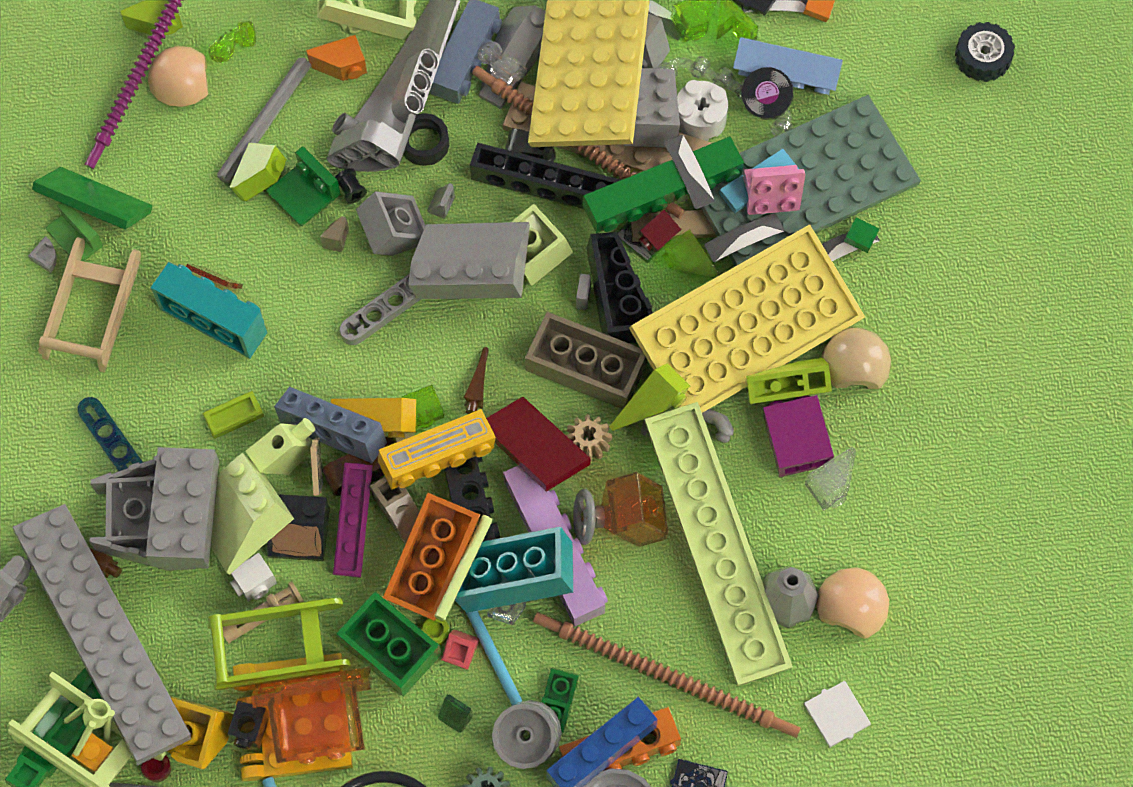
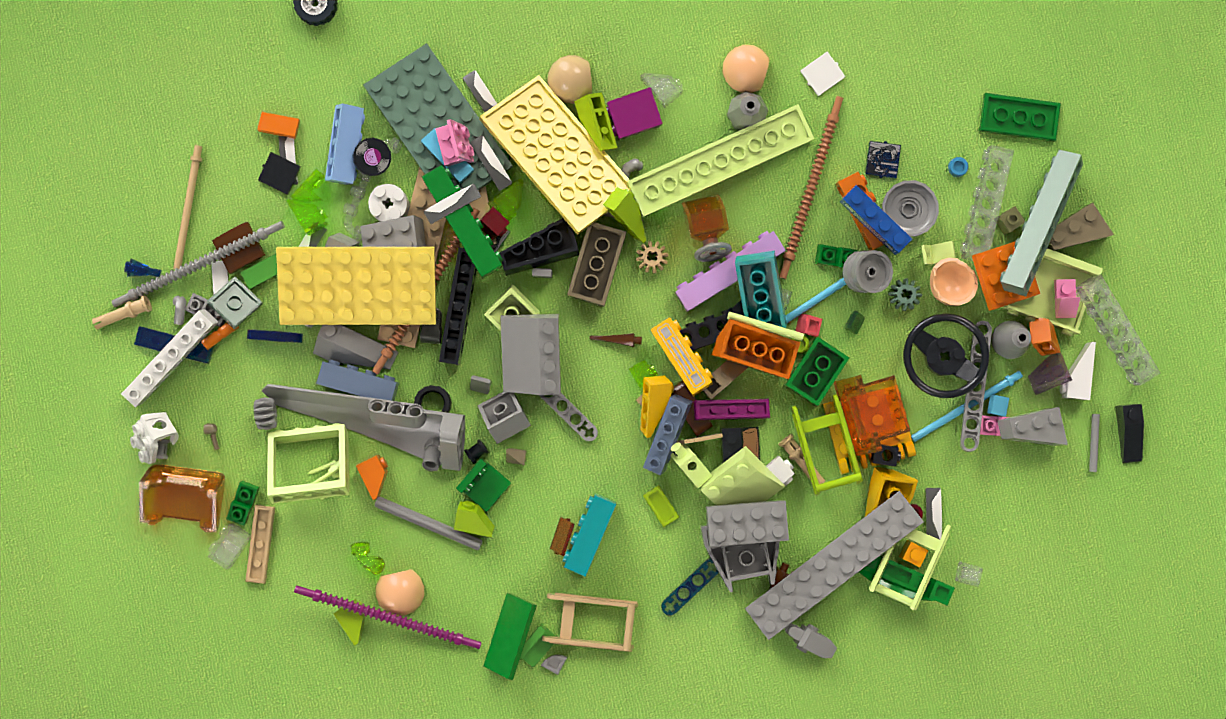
camera: 90 degrees left, 20 degrees up
yellowish green plant [64,699,115,756] -> none
clear plate [477,41,528,85] -> none
dark red tile [486,397,591,492] -> none
green tile [844,217,880,253] -> none

